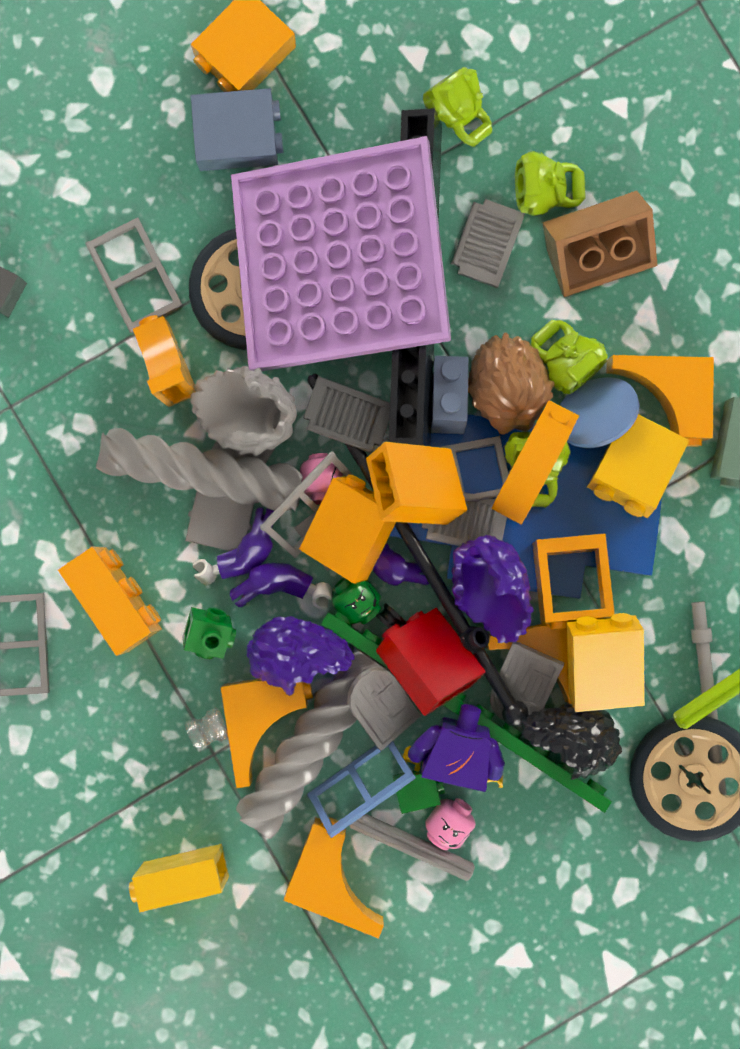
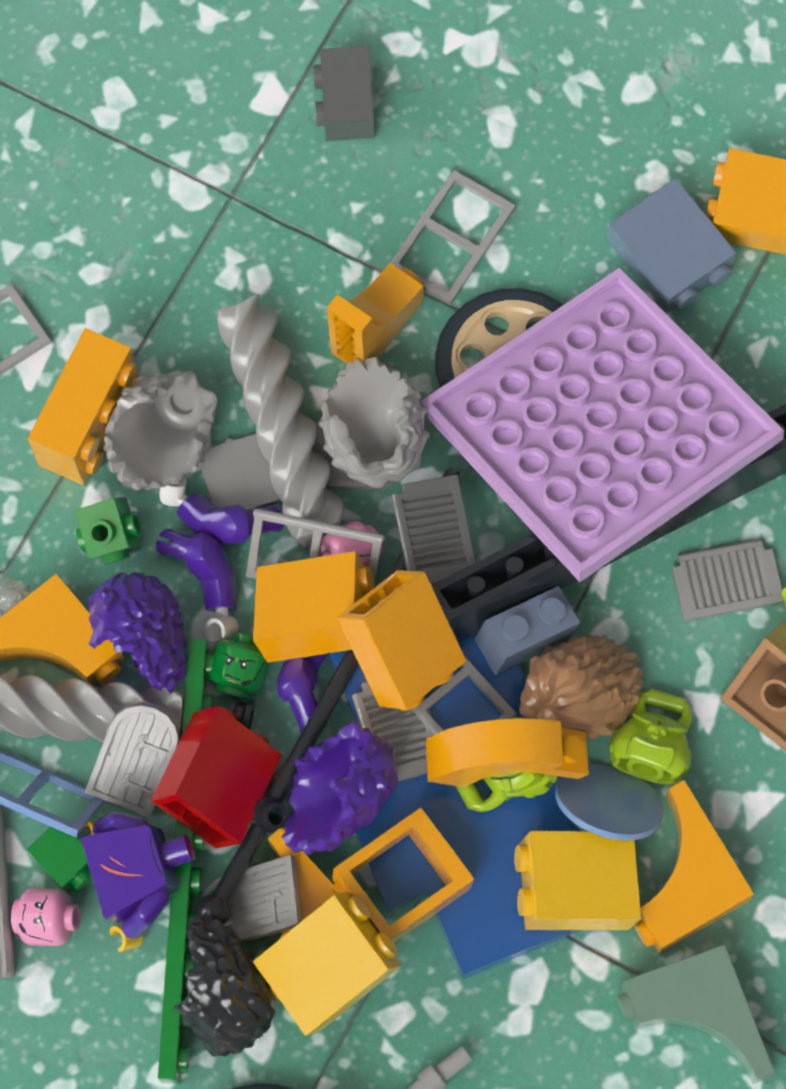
camera: 65 degrees right, 15 degrees down
none -> light grey hair [103,370,217,490]

